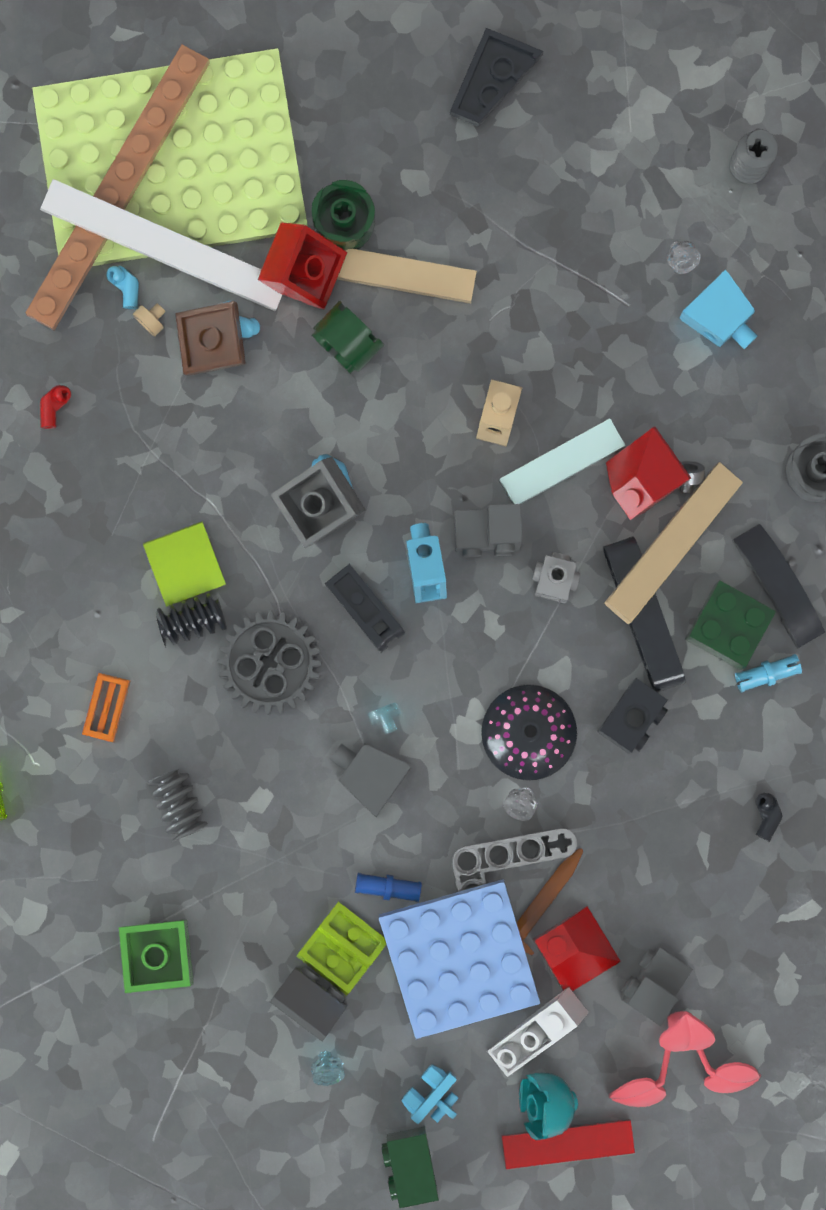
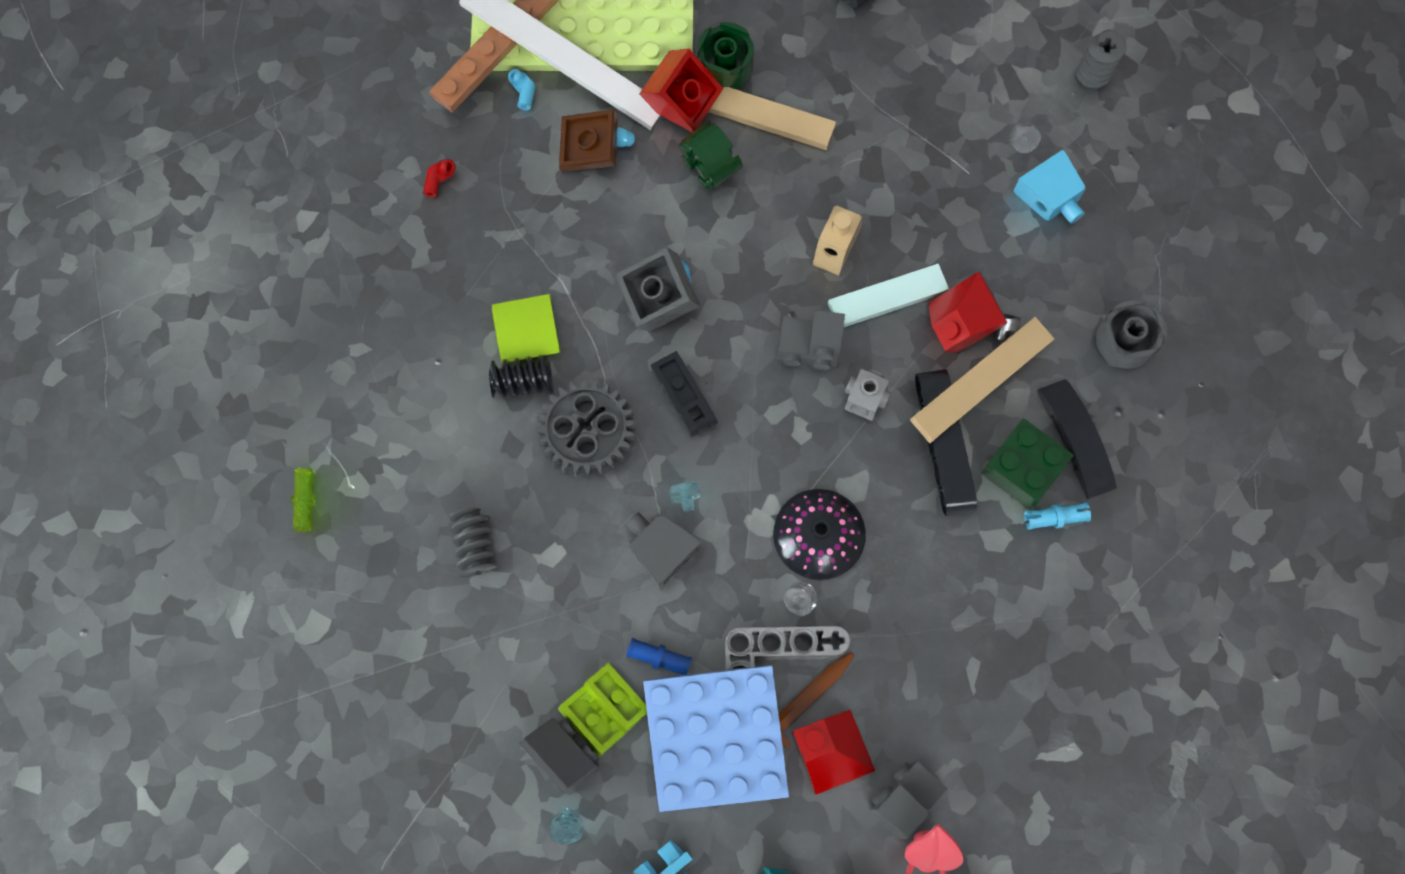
camera: 15 degrees right, 10 degrees down
orange tile [82,673,130,743] -> none
bright green brick [119,919,194,993] -> none
tan tile [132,303,166,337] -> none
medium azure torso [406,523,447,603] -> none
white slope [487,987,589,1077] -> none
black brick [598,678,668,754] -> none
black arm [755,793,783,842] -> none

